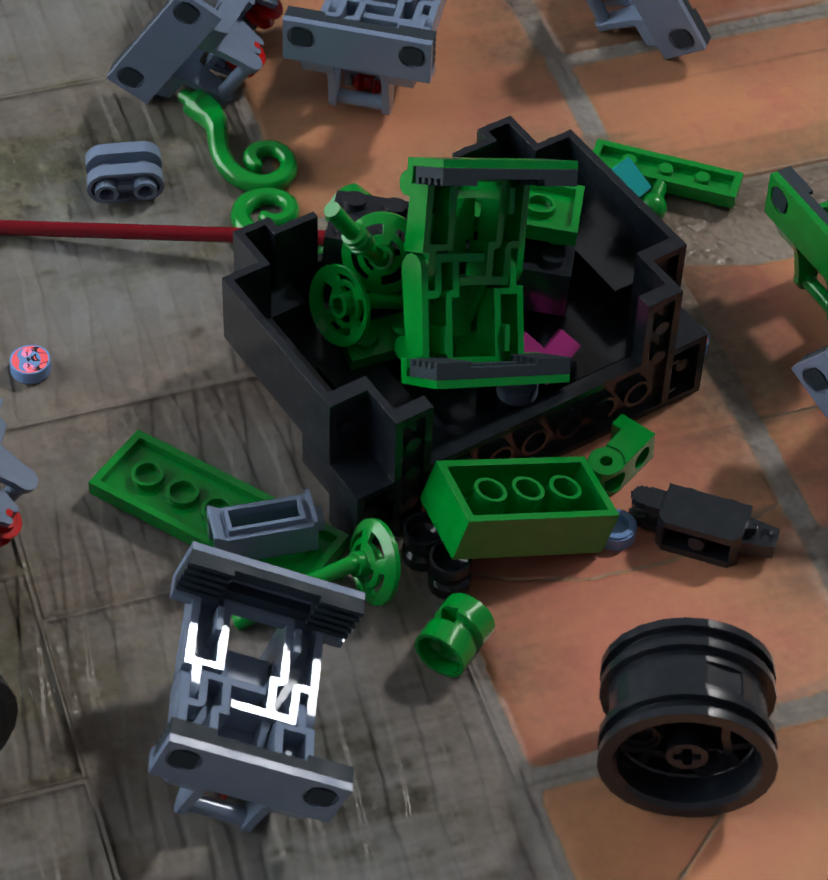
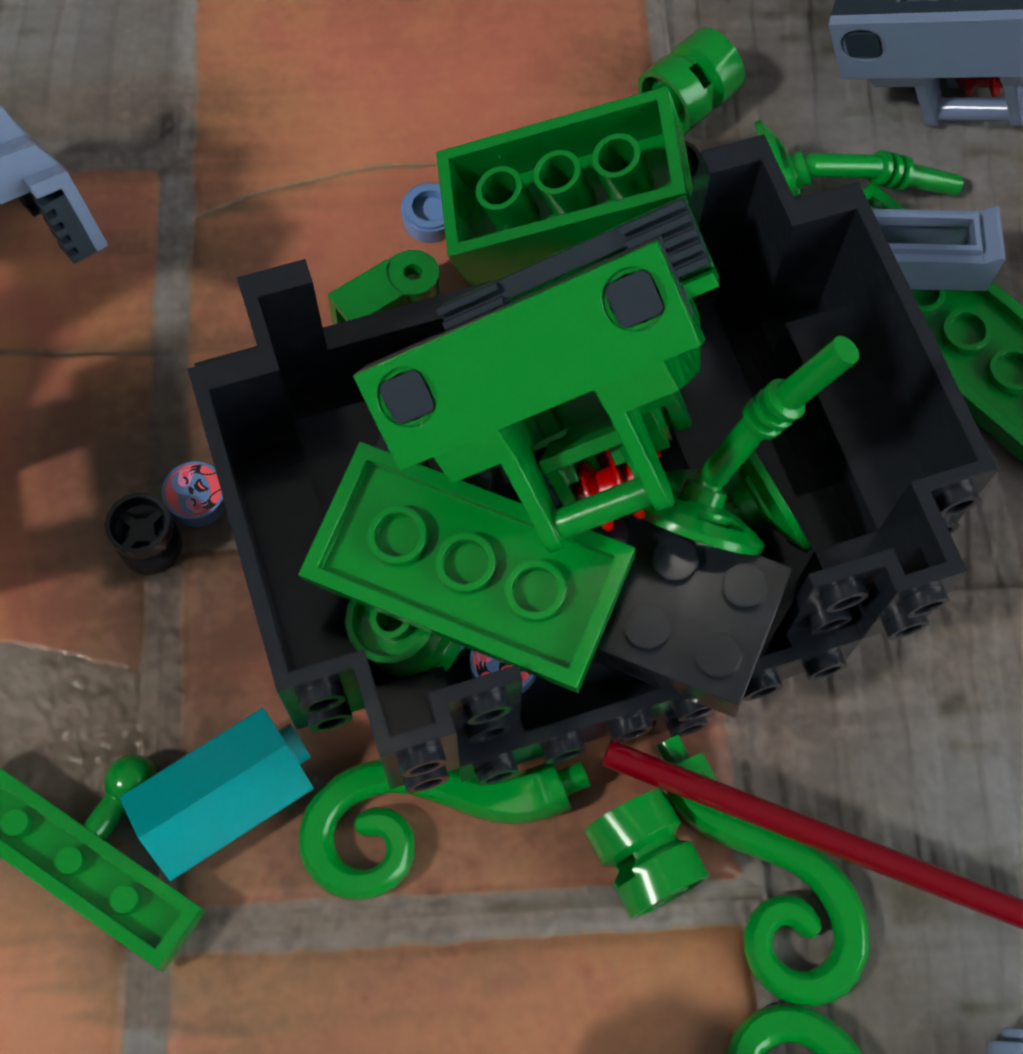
camera: 165 degrees left, 20 degrees up
black hinge [628,483,780,568] -> none
none -> black wheel [104,493,183,575]

